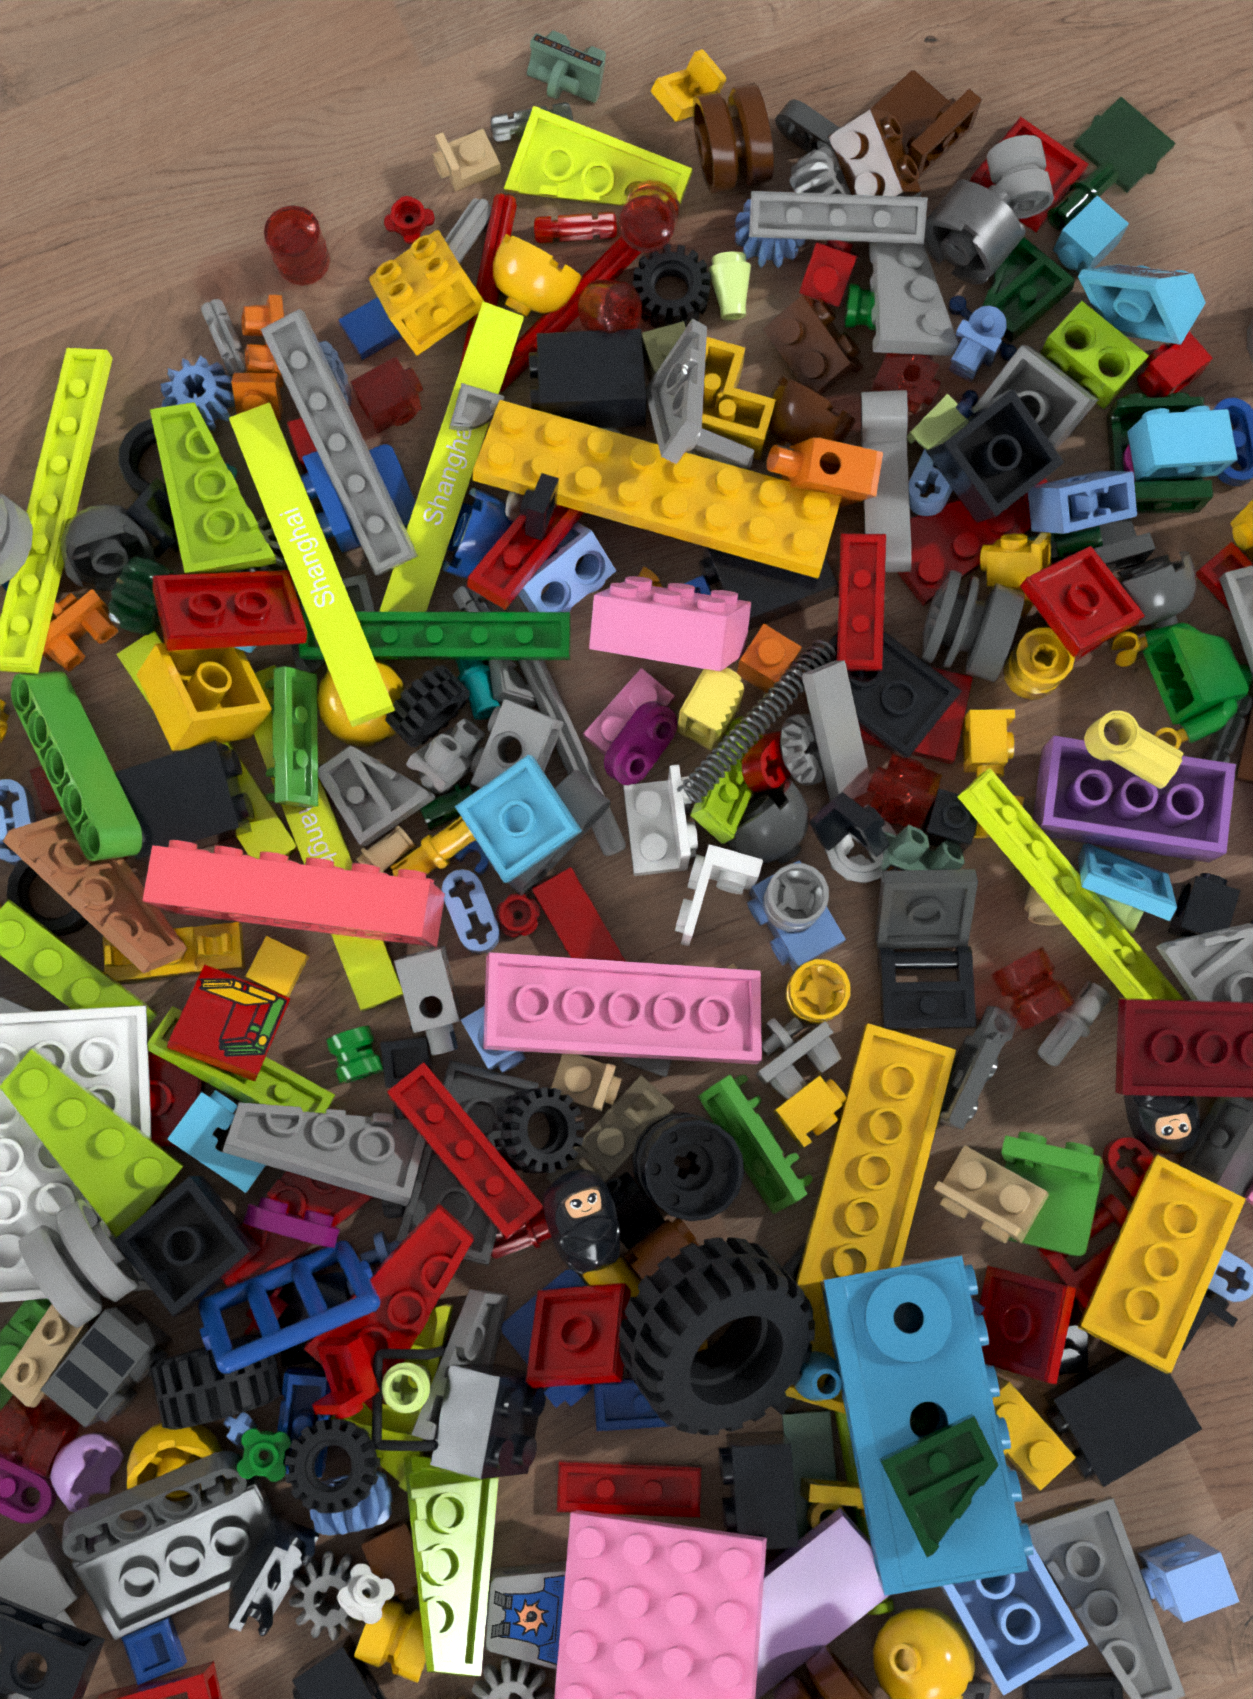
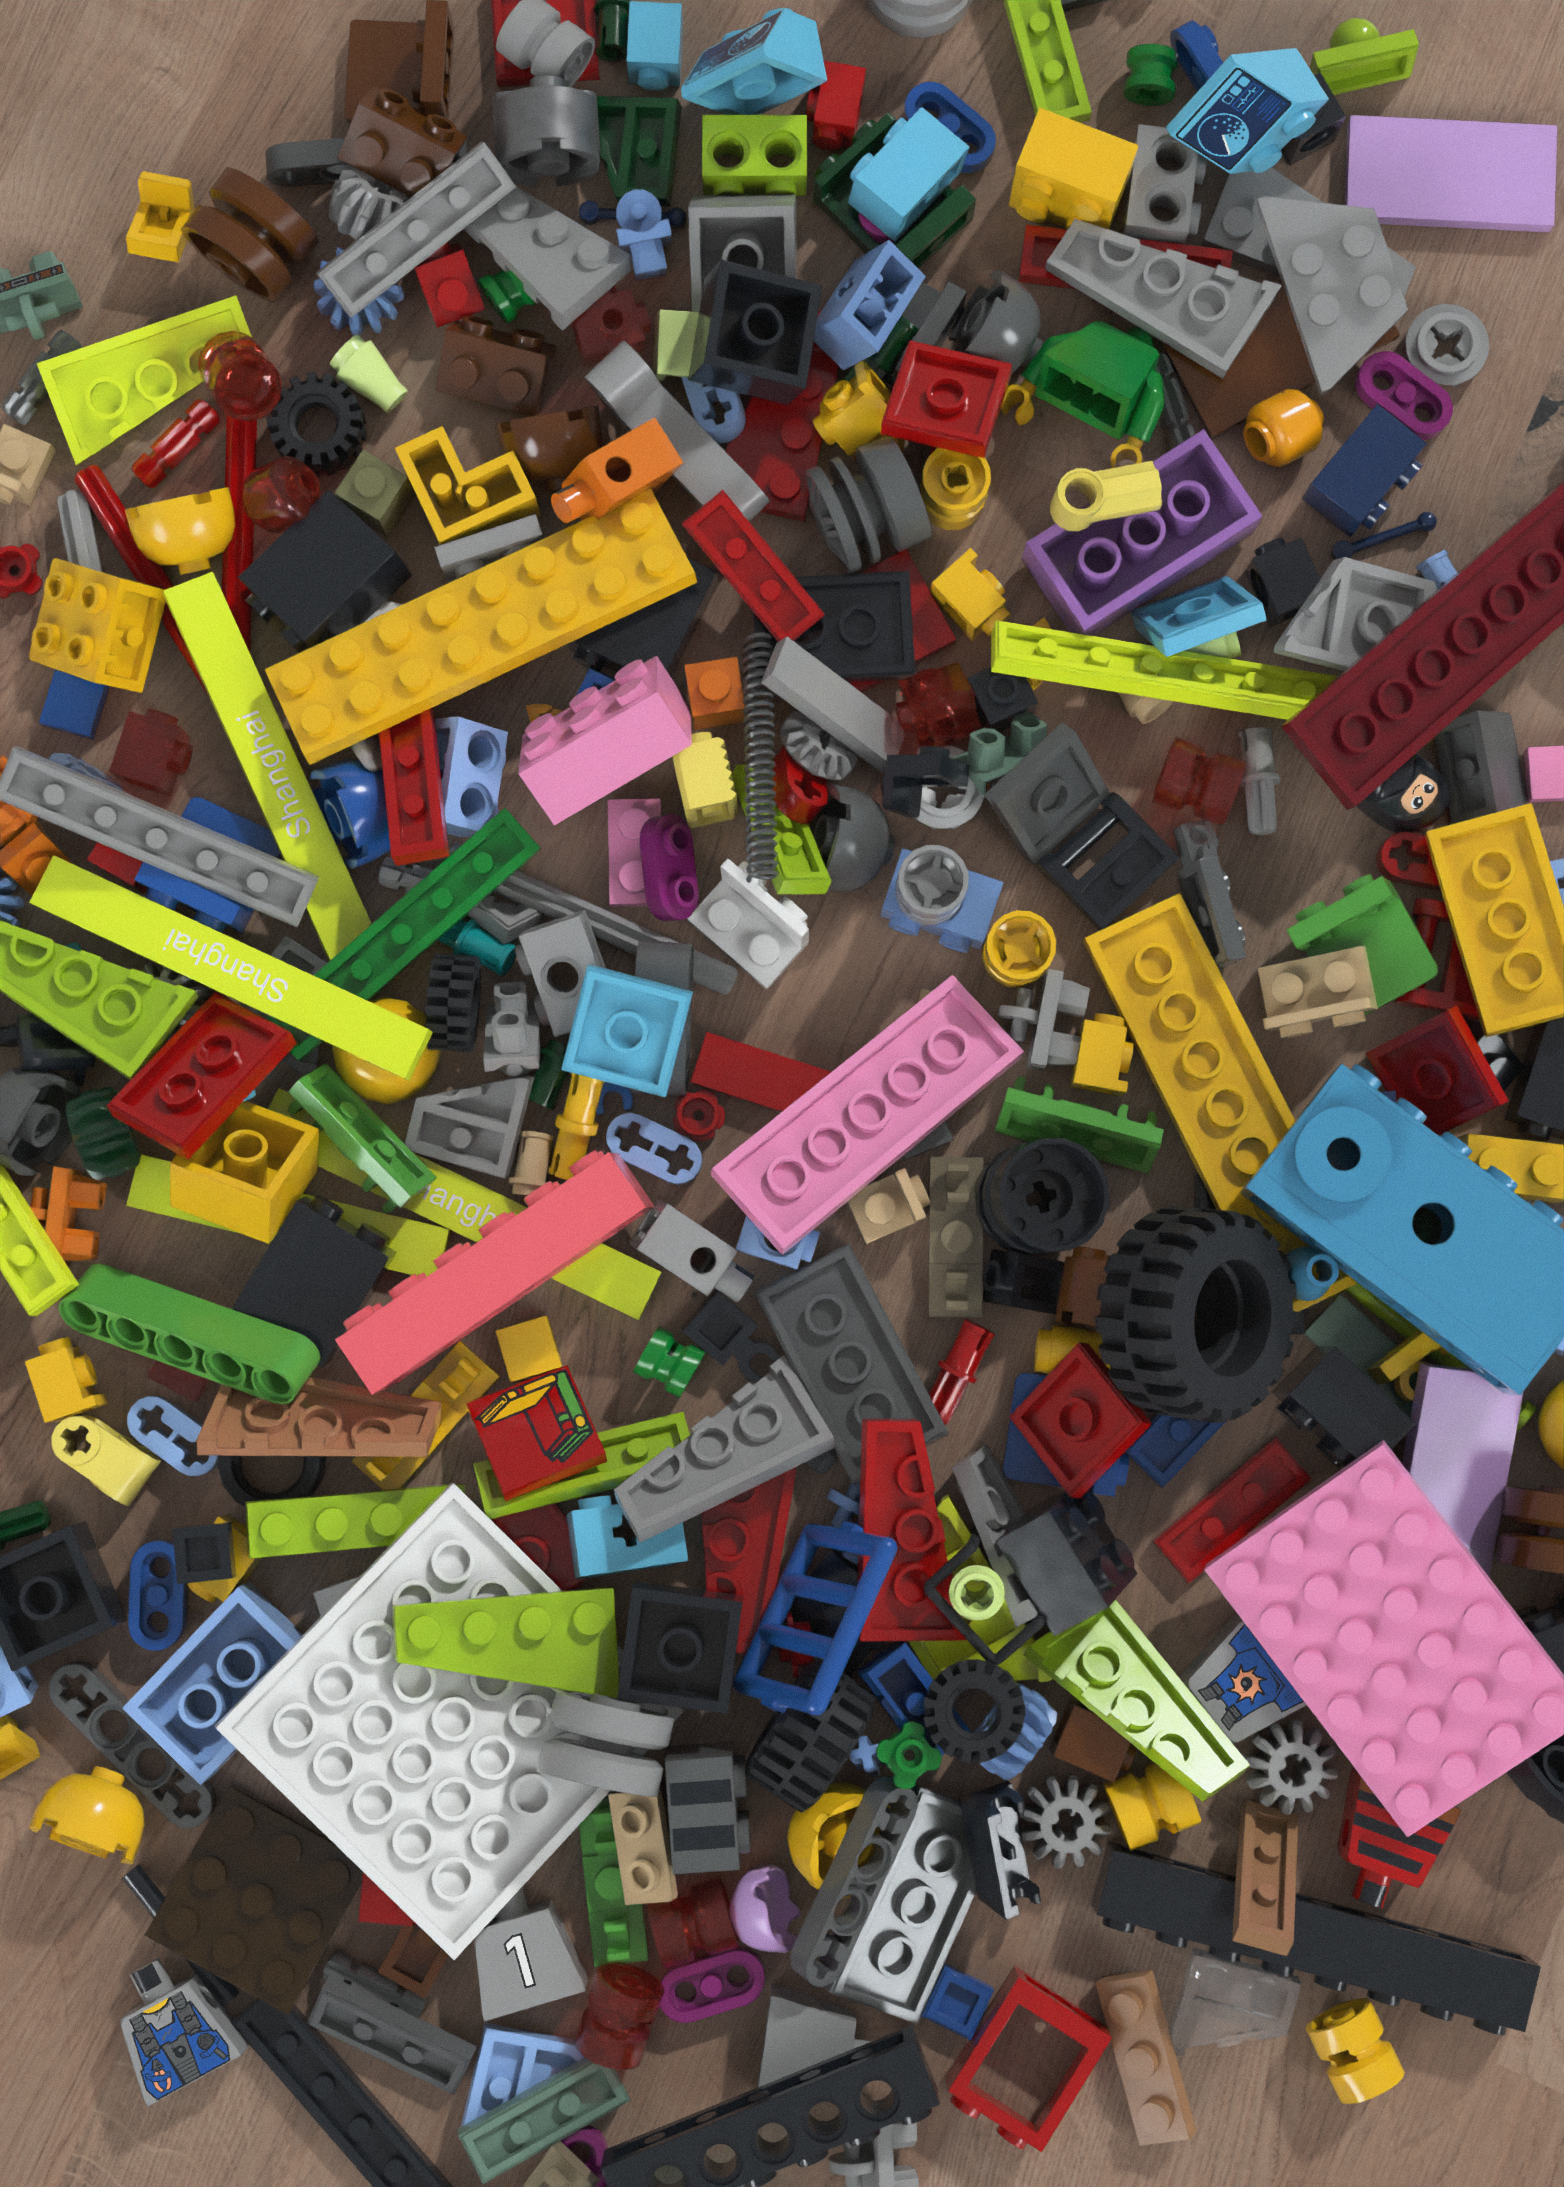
camera: 40 degrees left, 5 degrees up
magenta plate [243,1197,340,1248] -> none
red bracket [312,1336,380,1419] -> none
white plate [338,1564,395,1624] -> none
red plate [387,1062,543,1240] -> none
light grey tile [449,383,504,431] -> none
black tyre [493,1087,585,1173] -> none
black plate [520,473,559,540] -> none
black piece [543,1169,620,1274] -> none
light grey wing [645,319,707,464] -> none
white bracket [675,844,763,946] -> none
dark green wing [879,1414,999,1557] -> none
dark blue hinge [956,390,979,419] -> none

